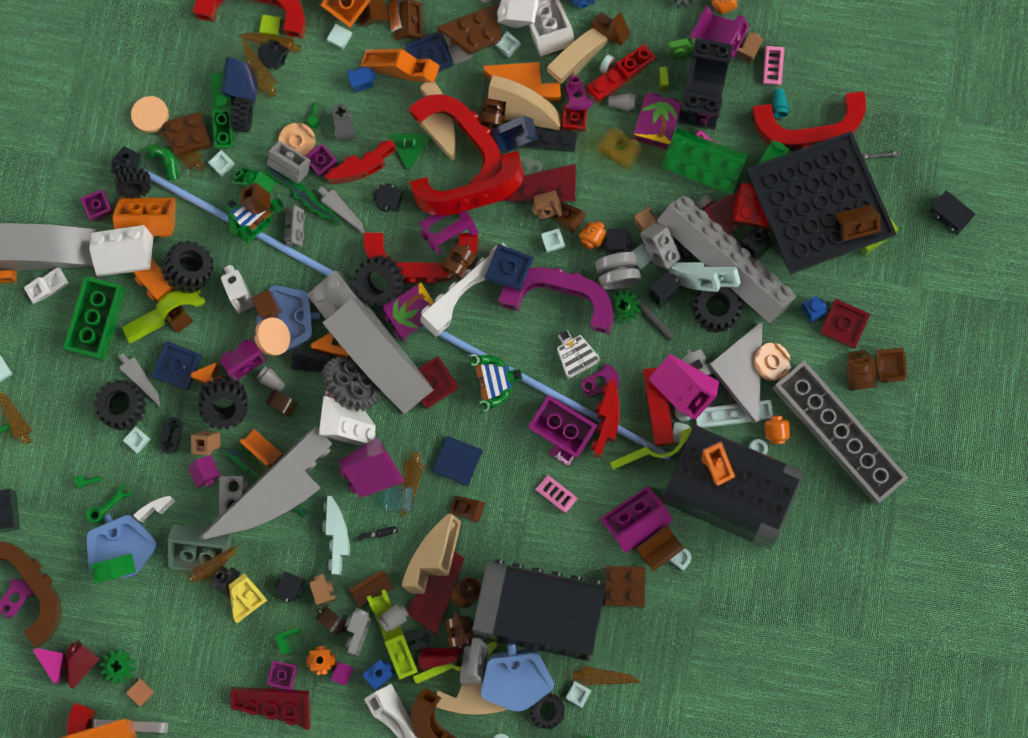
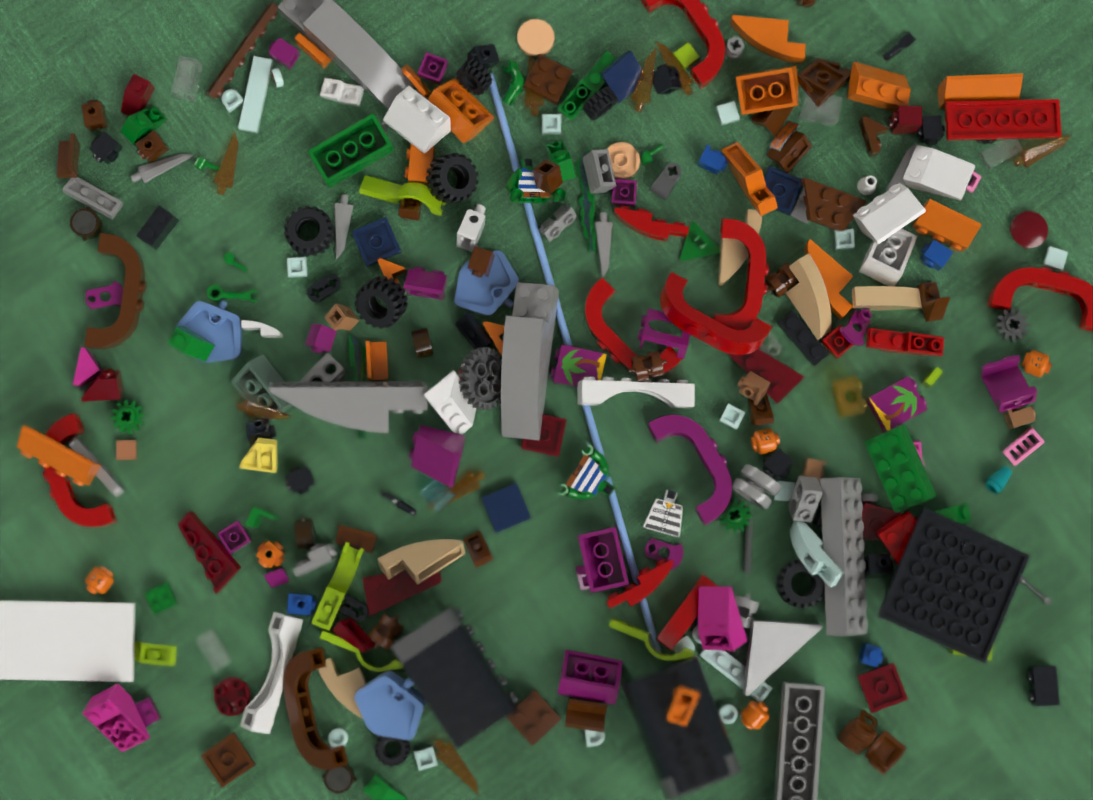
camera: 35 degrees right, 5 degrees up
light nougat tile [255,318,290,356] -> none
light grey cone [257,366,286,392] -> none
medium nougat brick [309,574,337,606] -> none
light aqua slope [323,496,350,576] -> none
black tyre [353,255,405,306] -> none
black brick [373,183,403,212] -> none
light grey brick [378,604,409,632] -> none
reddish brown wheel [451,577,482,609] -> none
light grey panel [460,638,488,684] -> none
dark blue tile [485,244,534,292] -> none
dark blue panel [492,116,538,153] -> none
bright pink slope [536,475,578,514] -> none
light aqua tile [600,55,615,73] -> none
light grey cone [609,93,637,112] -> none
black brick [648,272,680,309] -> none
bright green plate [669,38,696,58] -> none
black piece [678,38,733,130] -> none
red arch [751,91,866,150] -> none
light nougat tile [754,343,791,381] -> none
reddish brown panel [835,205,881,241] -> none
none -> orange piece [401,65,431,98]

